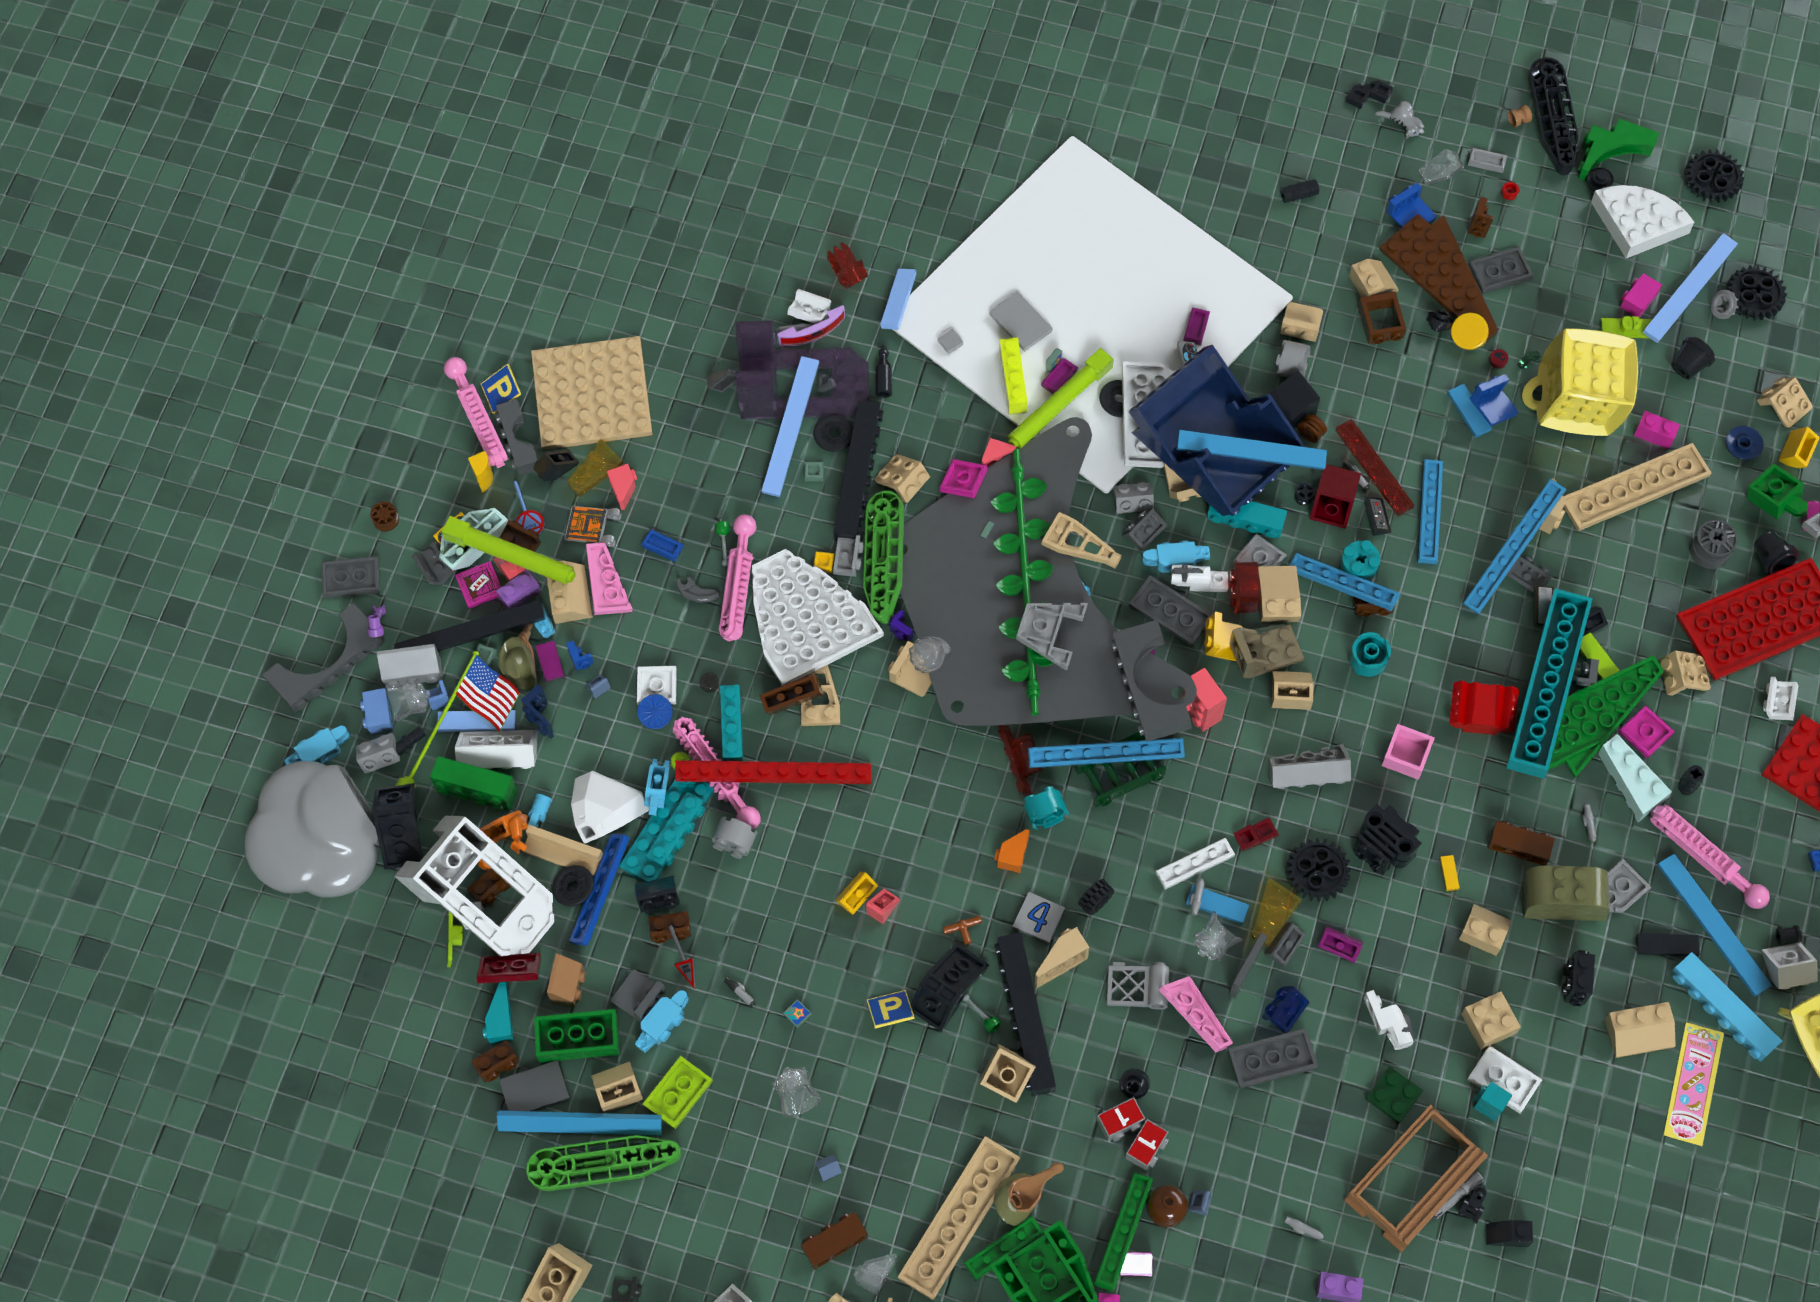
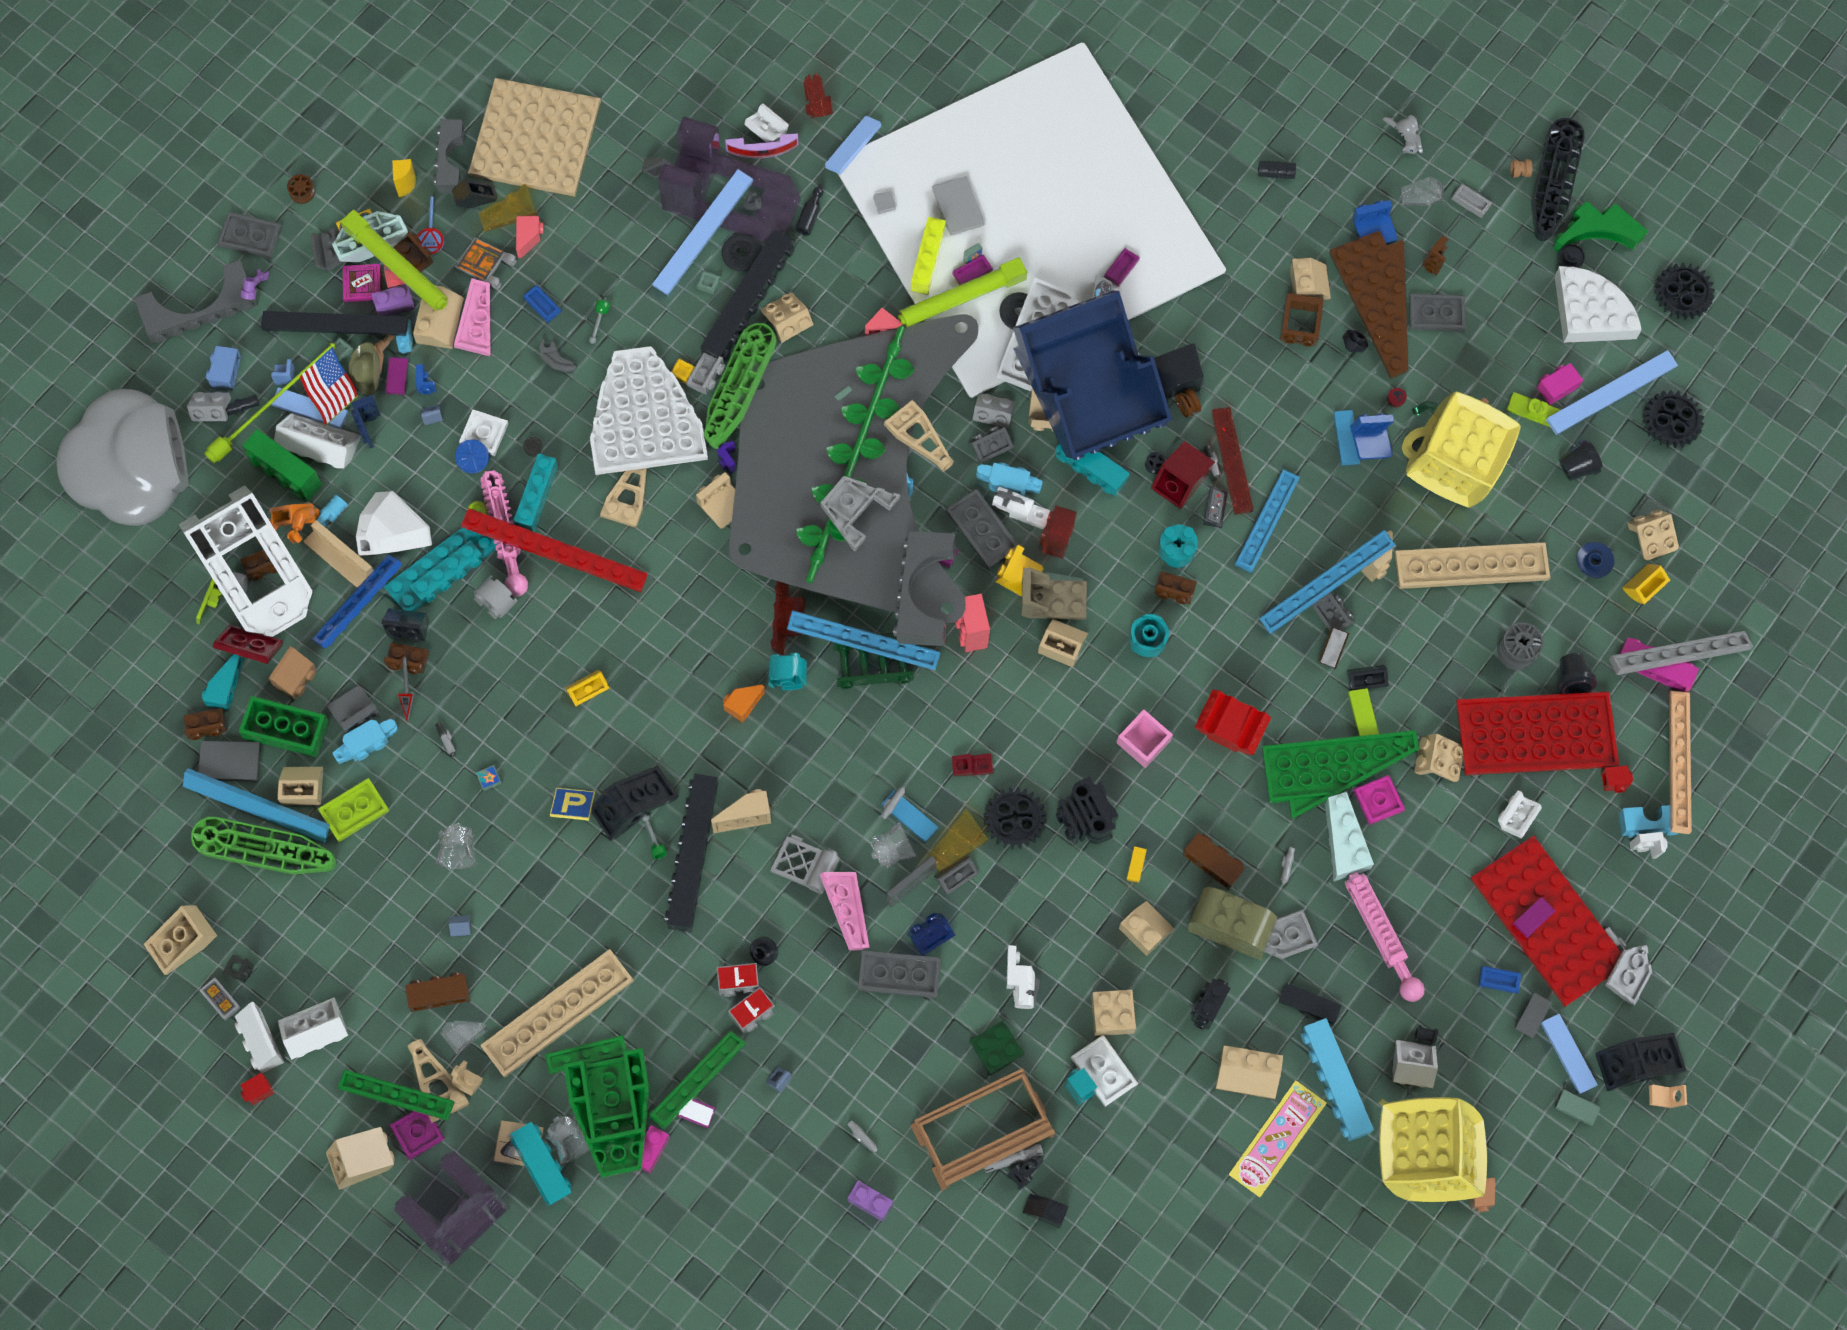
camera: 15 degrees right, 5 degrees up
medium azure hinge [284,725,350,765] -> none
black bracket [373,783,424,870] -> none
light grey slope [377,644,443,689] -> none
clear hat [385,678,431,723] -> none
bright pink gear [444,357,508,468] -> none
blue piece [481,364,521,414] -> none
black wheel [552,865,594,906] -> none
medium azure hinge [644,759,670,816] -> none
bright pink gear [719,514,757,642] -> none
reddish brown brick [759,675,824,715] -> none
light grey piece [776,323,811,333] -> none
coral slope [866,889,900,924] -> none
clear hat [909,636,951,673] -> none
dark pink tile [939,459,988,498] -> none
dark orange piece [942,916,982,945] -> none
tan slope [979,1044,1036,1103] -> none
hat [993,1162,1064,1226] -> none
light grey tile [1012,892,1065,944] -> none
black tyre [1078,879,1115,916] -> none
reddish brown cylinder [1147,1185,1188,1228] -> none
white tile [1155,837,1235,890] -> none
dark azure tile [1176,430,1327,470] -> none
light grey tile [1233,533,1287,580] -> none
tan slope [1258,566,1301,623] -> none
light grey wedge [1269,744,1351,789] -> none
light grey brick [1276,340,1310,378] -> none
tan bracket [1280,302,1323,342] -> none
dark azure tile [1289,553,1400,611] -> none
magenta slope [1318,926,1364,963] -> none
black tile [1345,80,1393,109] -> none
yellow tile [1451,313,1489,350] -> none
red tile [1501,182,1520,201] -> none
teal brick [1506,588,1593,779] -> none
dark grey bracket [1572,658,1599,686] -> none
dark pink brick [1634,411,1680,450] -> none
dark azure tile [1657,854,1772,997] -> none
black axle [1678,765,1705,795] -> none
light grey gear [1711,290,1738,319] -> none
green brick [1747,463,1808,519] -> none

